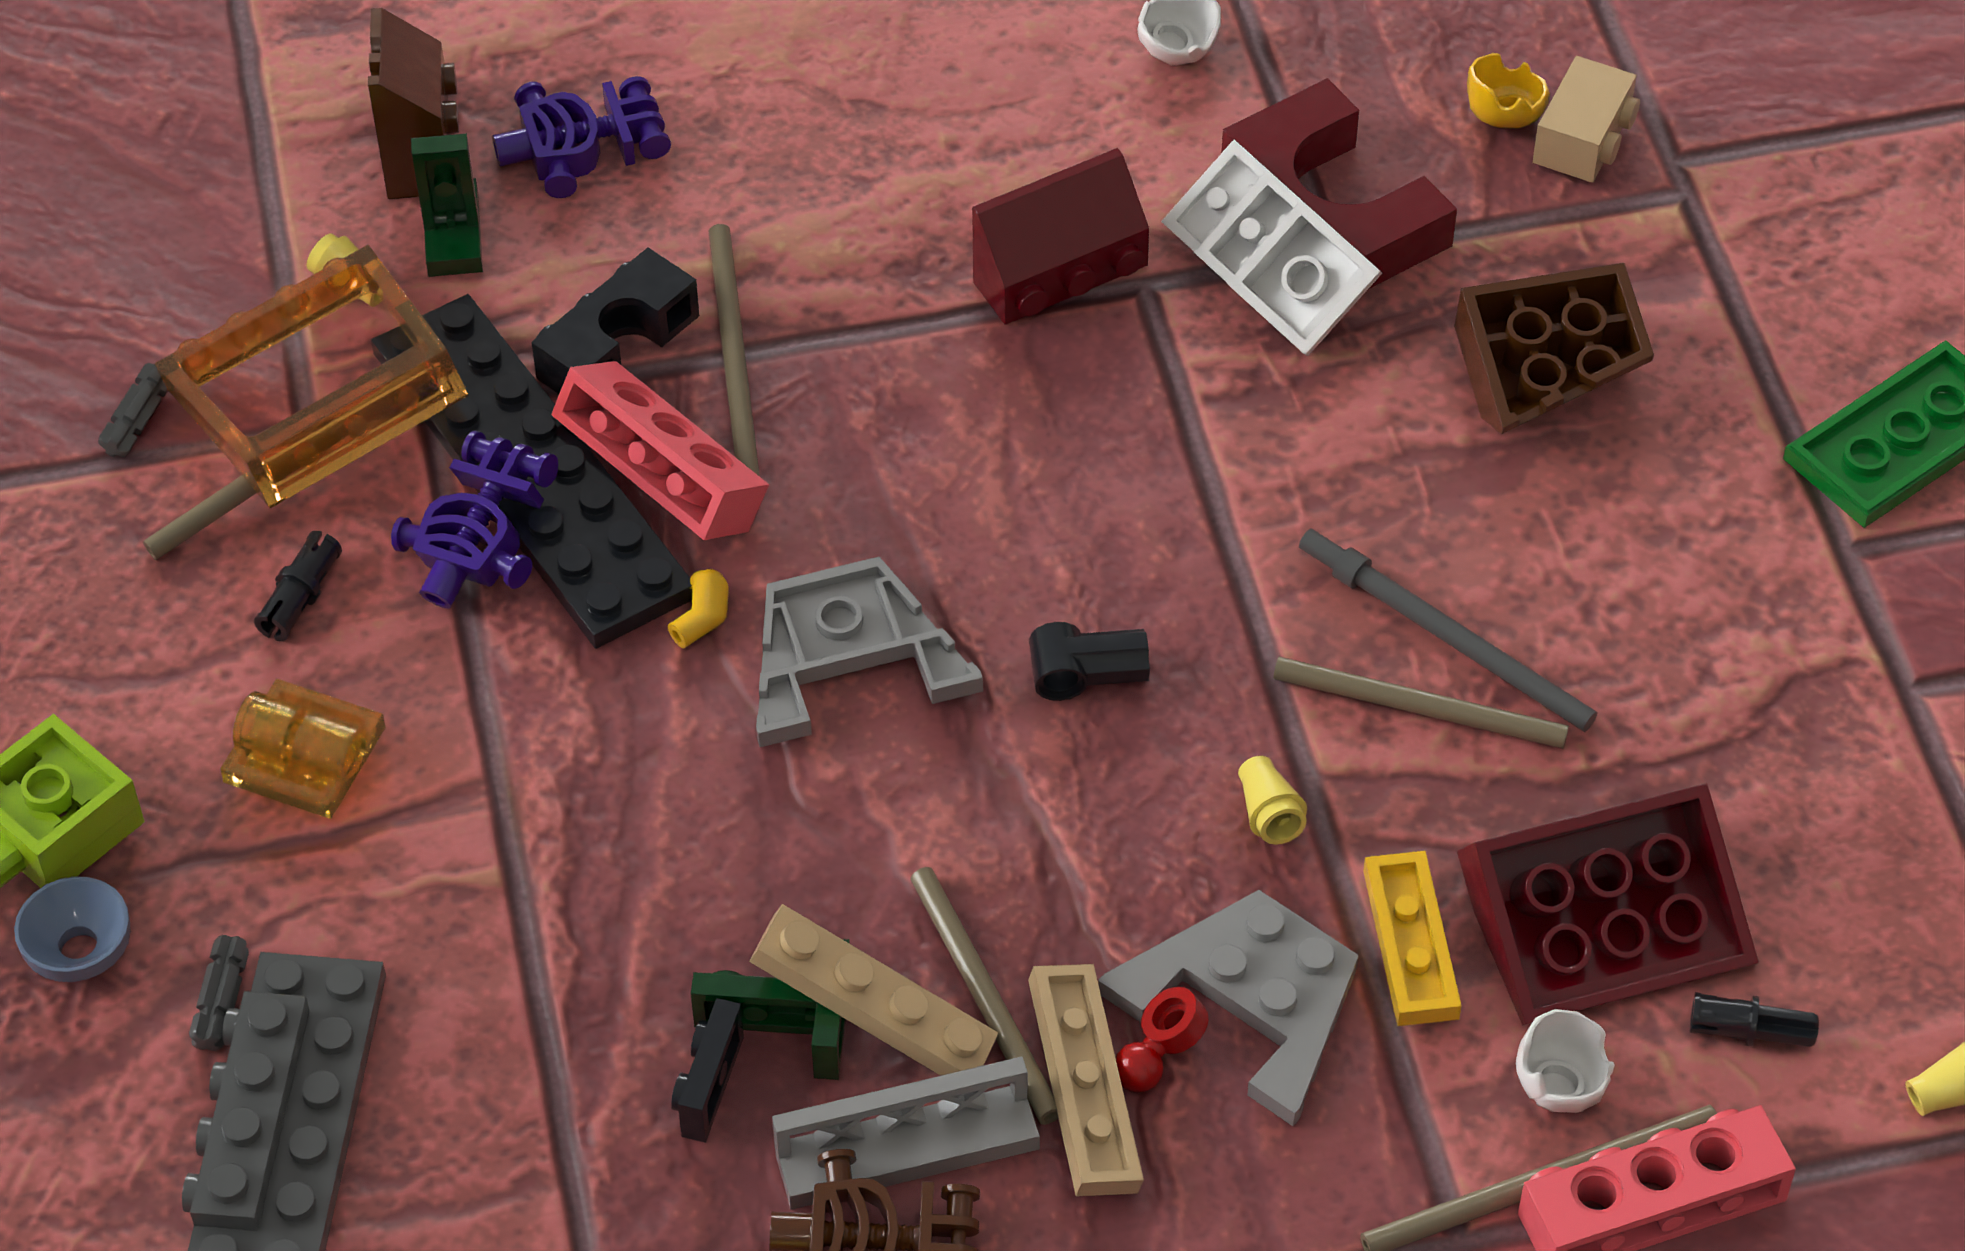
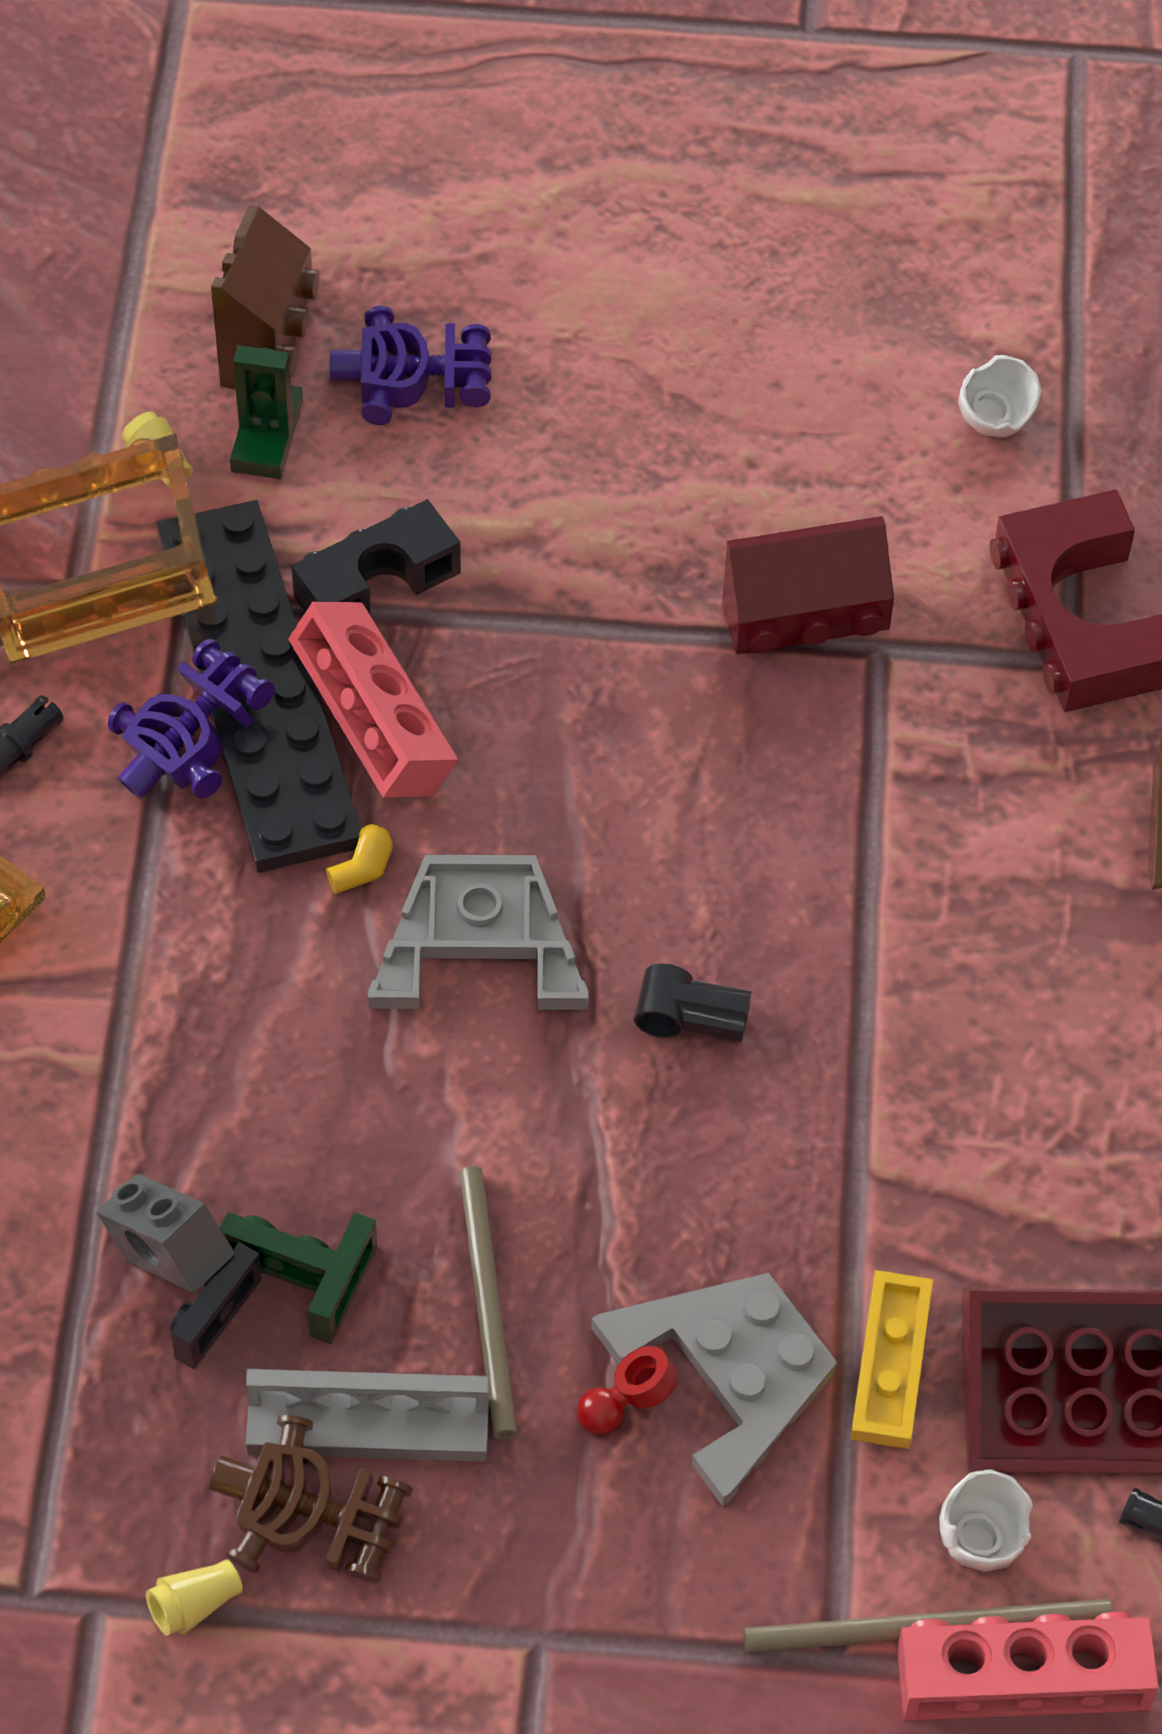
camera: 15 degrees right, 5 degrees up
dark tan piece [709,224,760,476] -> none
tan plate [749,904,998,1076] -> none
tan plate [1028,964,1144,1196] -> none
white slope [1161,140,1382,357] -> none
light yellow cone [1238,756,1307,845] -> none
dark tan piece [1273,656,1569,749] -> none
dark grey bar [1299,528,1598,732] -> none
none -> dark grey brick [96,1173,235,1293]

